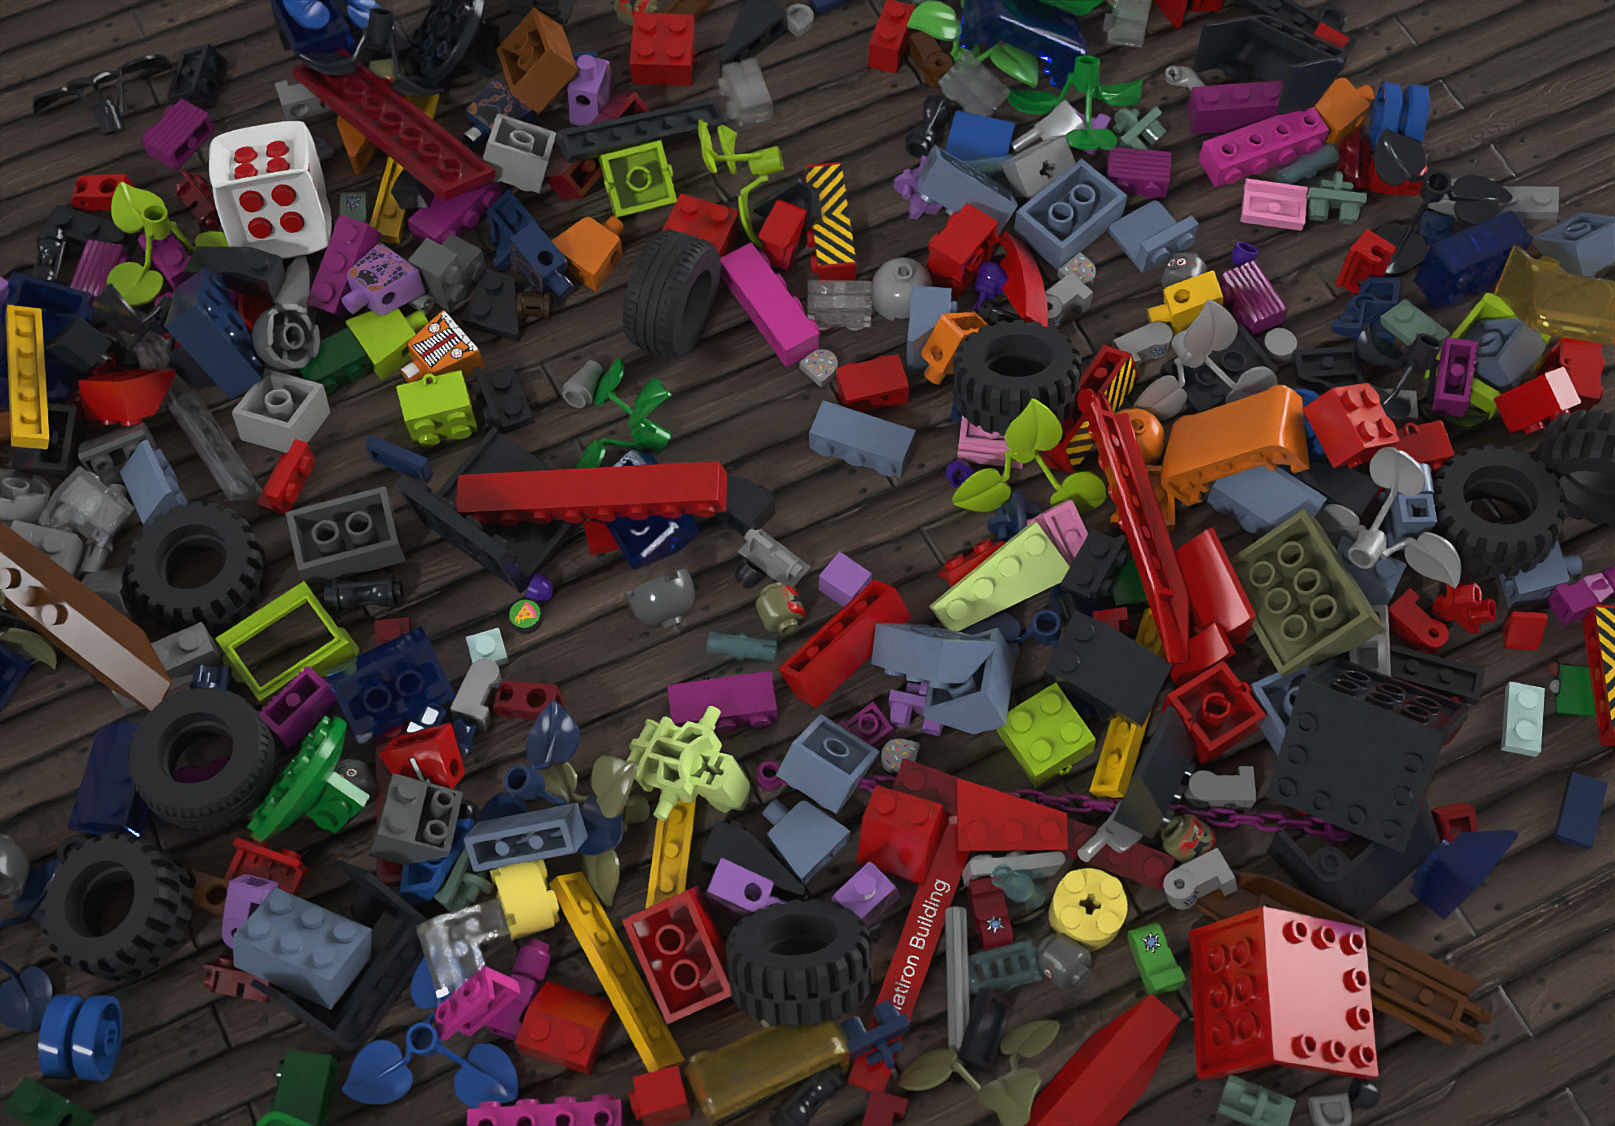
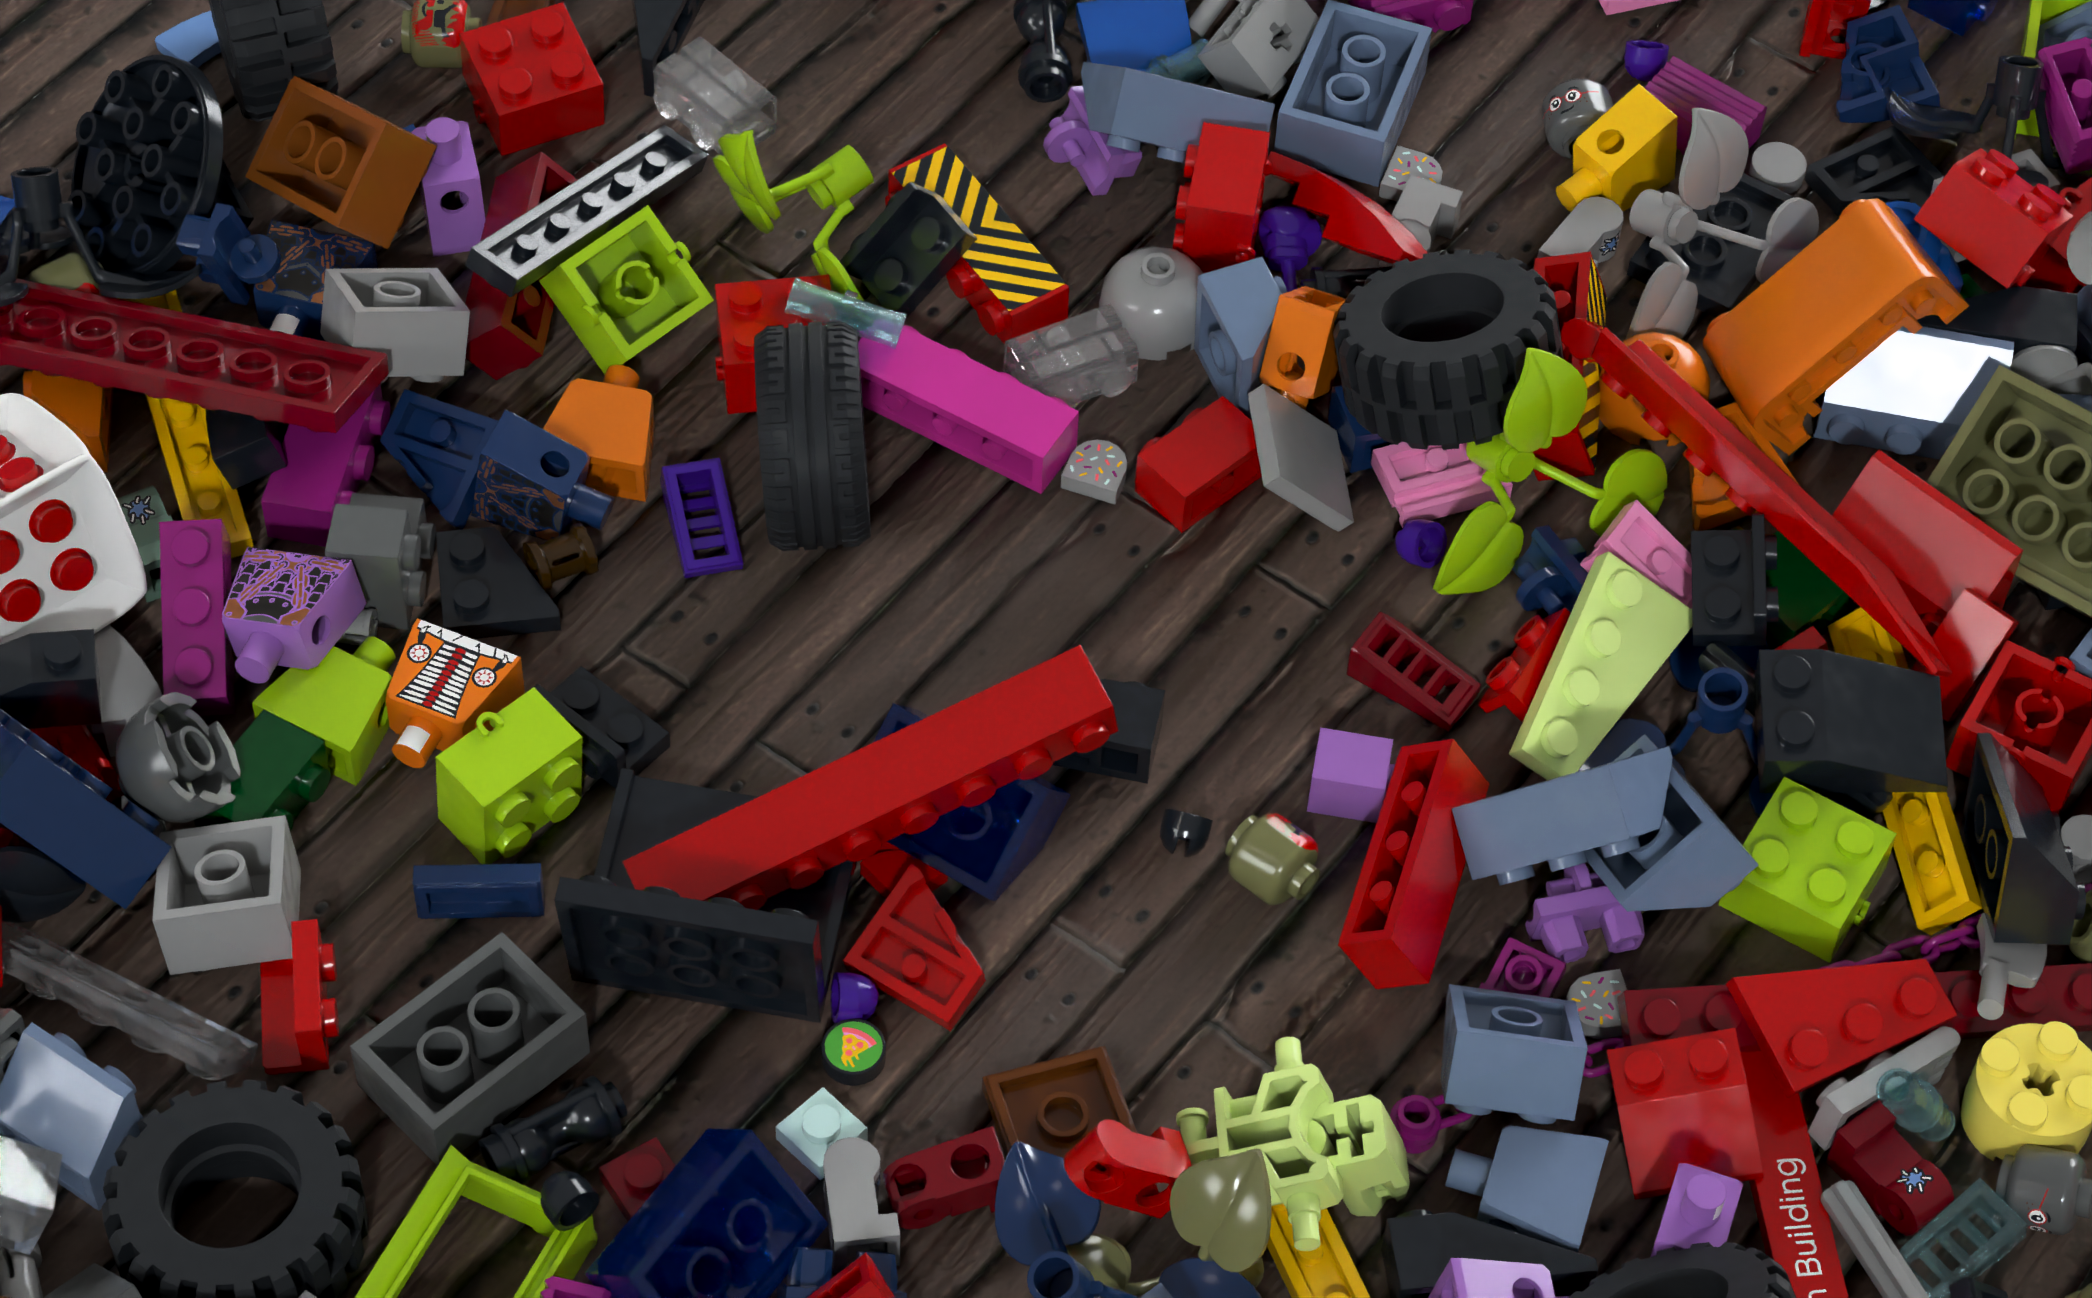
camera: 30 degrees left, 10 degrees down
light grey cone [562,360,603,408] -> none
green plant [575,357,671,469] -> none
dark grey cylinder [624,569,695,629] -> none
magenta brick [667,671,778,734] -> none
clear light blue pin [706,631,778,663] -> none
light grey hinge [738,528,811,587] -> none
red slope [758,199,807,270] -> none
sand blue brick [809,400,916,478] -> none
sand blue bracket [1108,201,1199,274] -> none
sand green plate [1381,299,1451,348] -> none
none -> dark blue hips [176,203,281,305]
none -> black hinge [541,1171,600,1231]
none -> dark purple slope [660,458,744,578]
none -> clear light blue pin [784,277,907,349]
none -> red wing [843,864,986,1031]
none -> reddish brown tile [982,1046,1137,1158]
none -> red leg [1064,1119,1192,1219]
none -> light grey tile [1248,384,1354,532]
none -> dark red slope [1346,611,1481,732]

